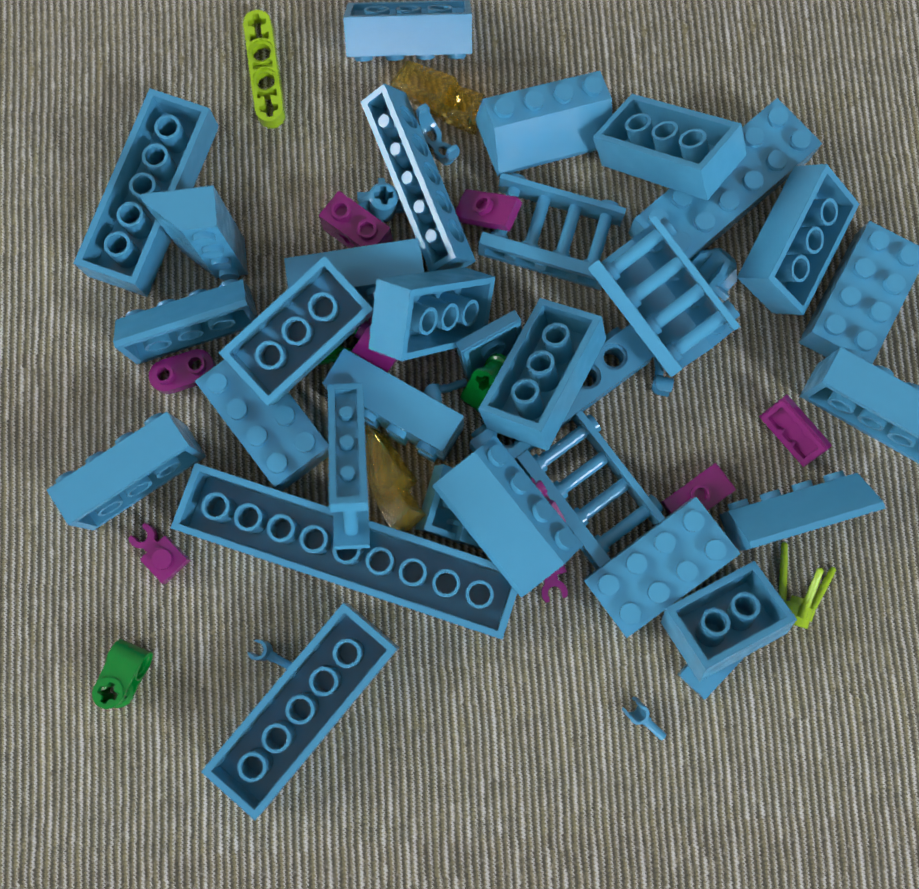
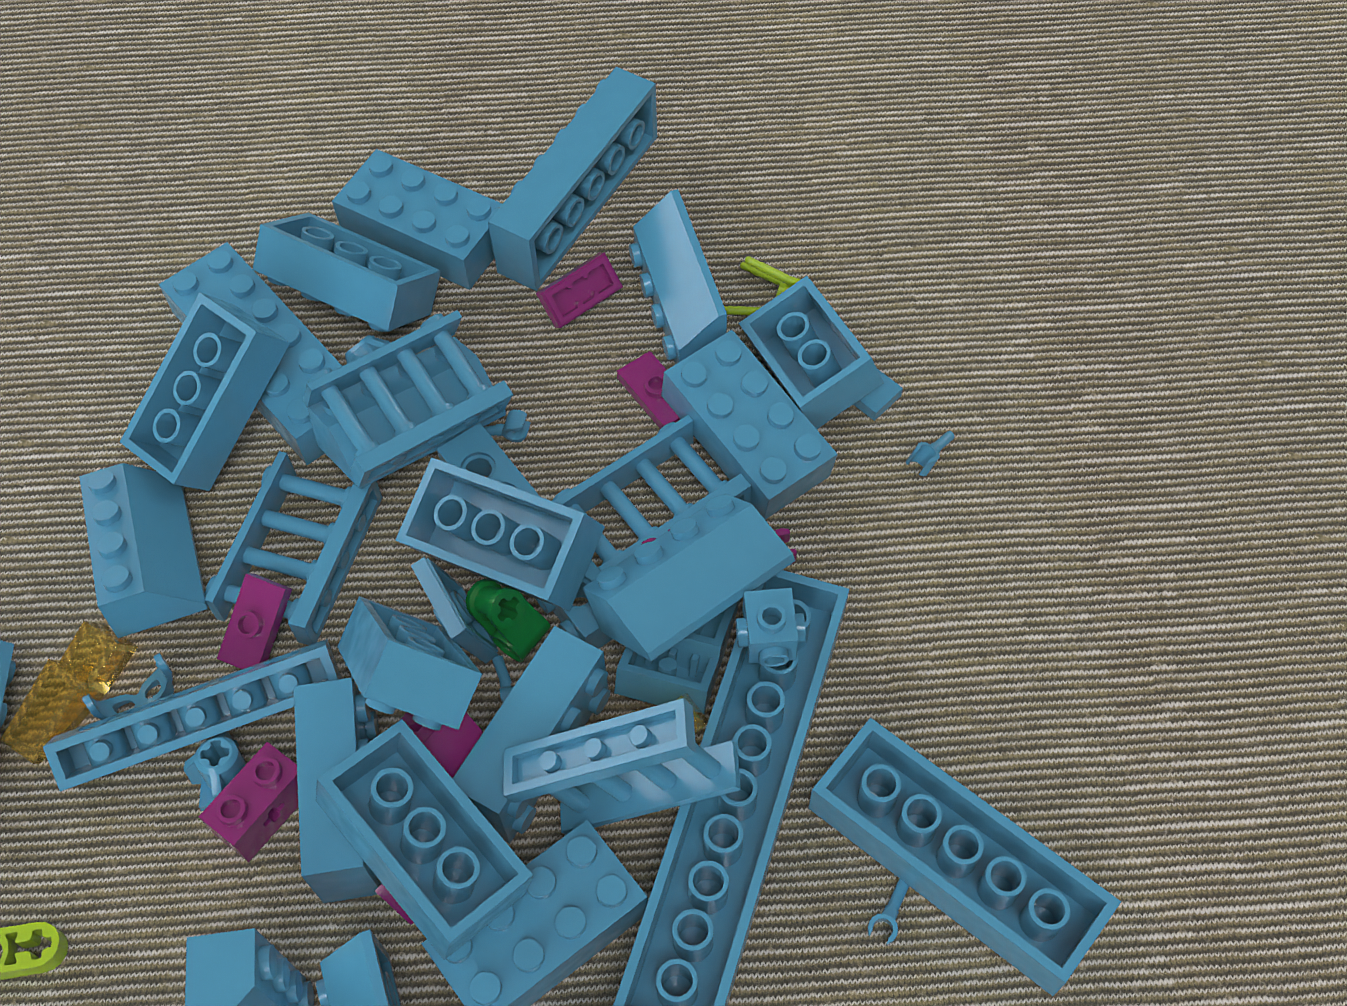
camera: 90 degrees left, 20 degrees down
none -> dark azure brick [736,588,806,667]

